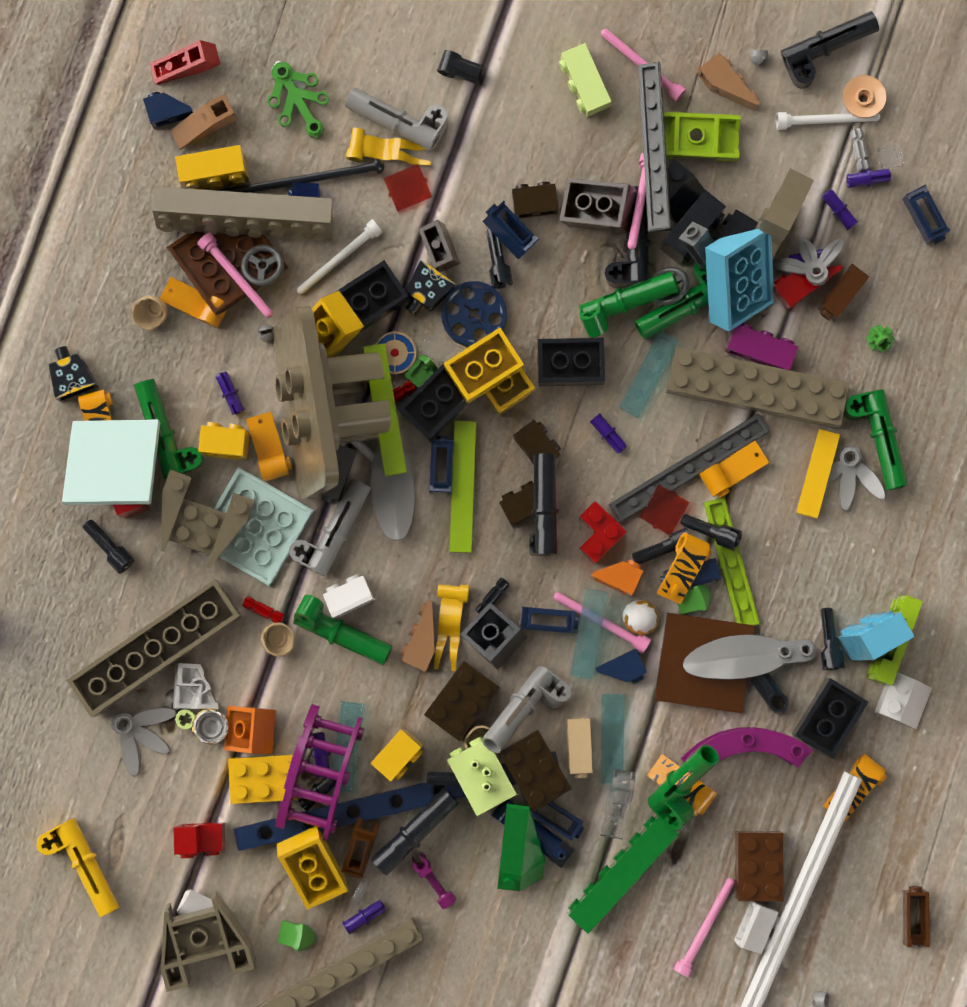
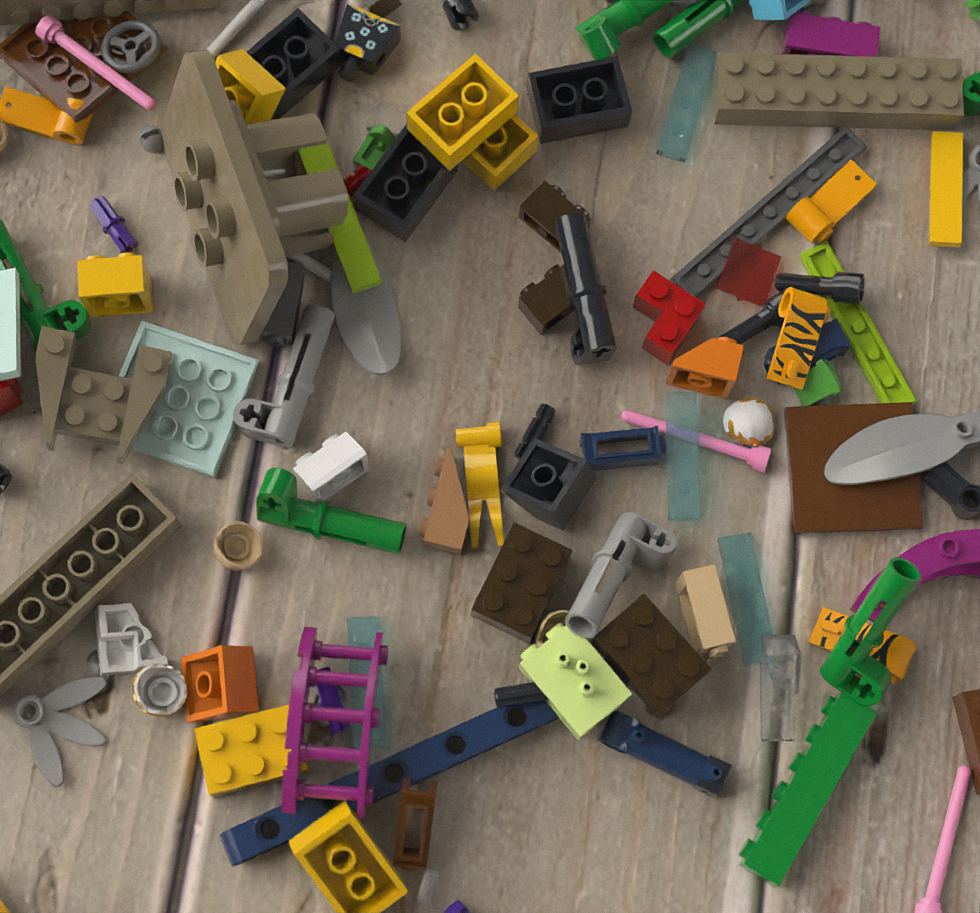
camera: 20 degrees left, 10 degrees down
red brick [173,822,225,859] -> none
yellowish green bush [175,709,196,729] -> none
red axle [242,596,284,623] -> none
light orange door [246,411,293,482] -> none
black pin [298,777,337,811] -> none
yellow brick [370,727,423,782] -> none
black piece [371,788,459,876] -> none
tile [375,331,417,375] -> none
magenta bar [412,852,457,909] -> none
dark blue window [429,436,454,495] -> none
dark blue wedge [441,281,507,347] -> none
lime tile [449,421,476,553] -> none
green wedge [497,804,545,891] -> none
dark blue window [530,801,585,841] -> none
dark purple axle [590,413,627,454] -> none
dark blue slope [595,649,647,684] -> none

